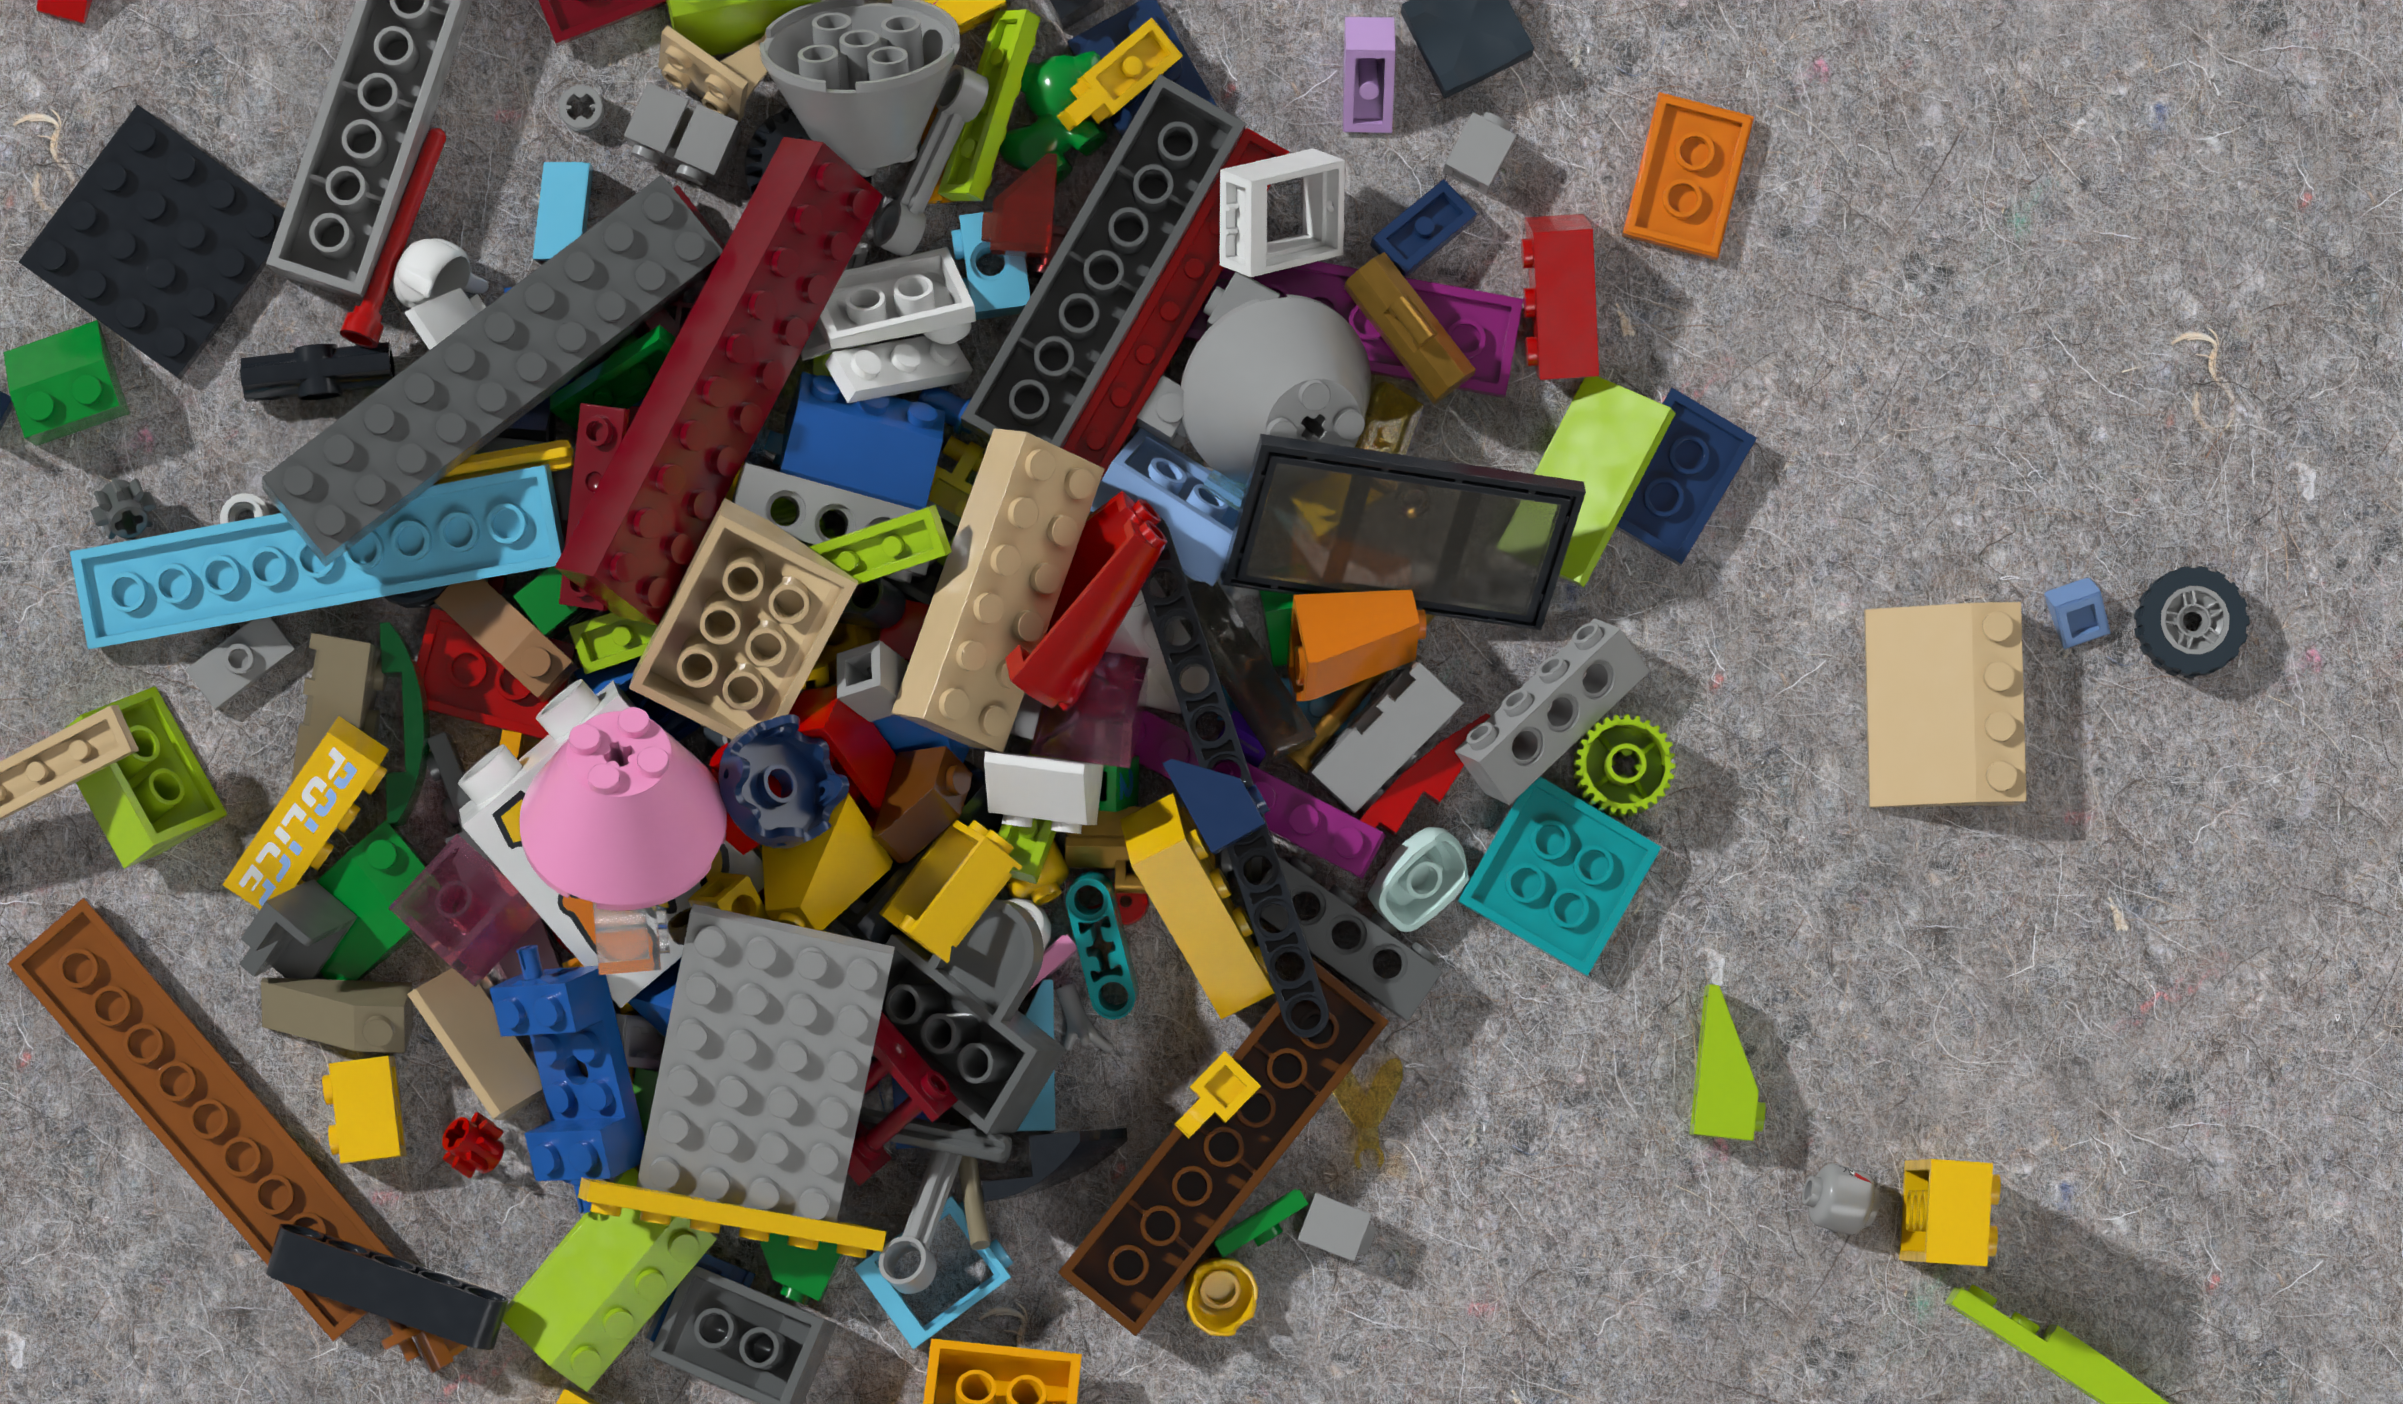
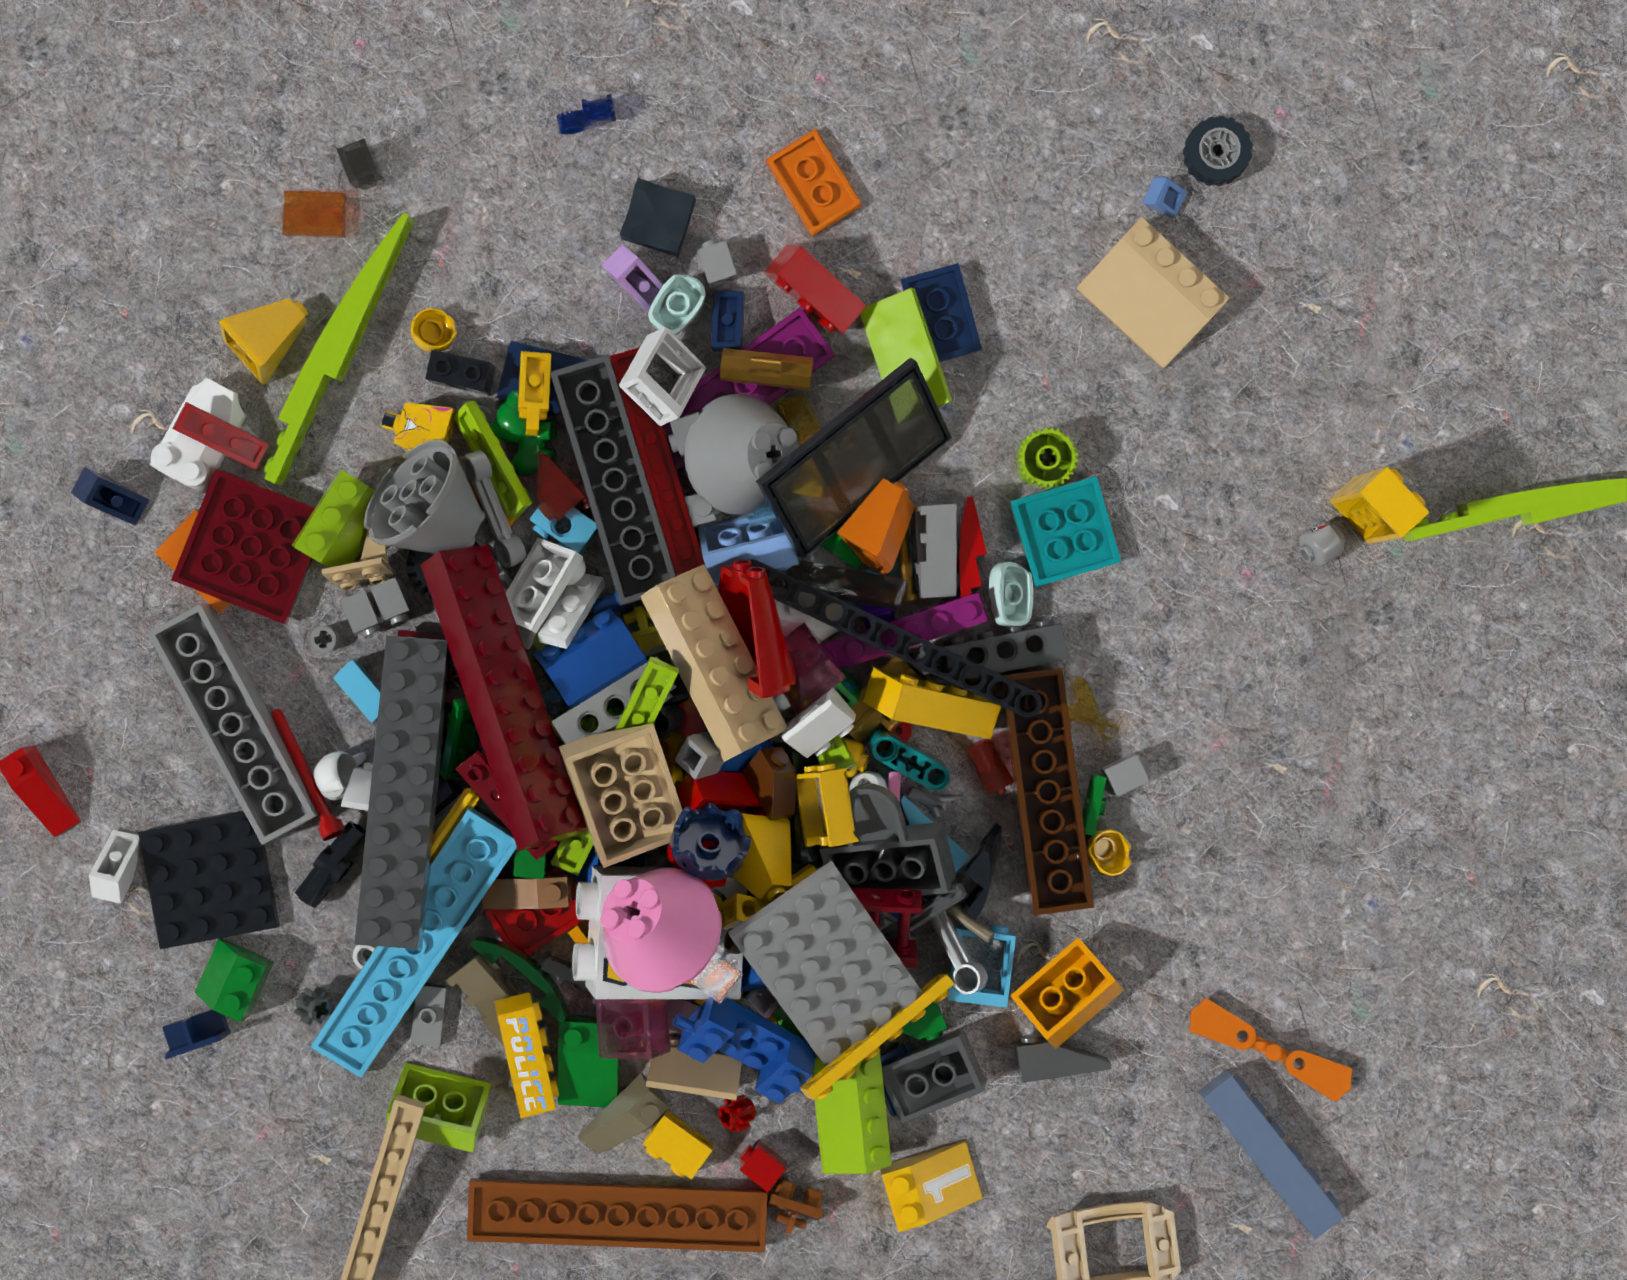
camera: 40 degrees left, 5 degrees up
dark grey panel [239,879,358,979] -> none
black beam [266,1224,508,1350] -> none
dark blue slope [1162,759,1270,855] -> none
yellow plate [1174,1051,1261,1139] -> none
light grey brick [1455,618,1650,805] -> none
lime slope [1689,984,1766,1141] -> none
none -> white slope [89,830,141,904]
none -> light aqua piece [648,275,706,336]
none -> red brick [739,1140,787,1192]
none -> clear red piece [965,738,1014,795]

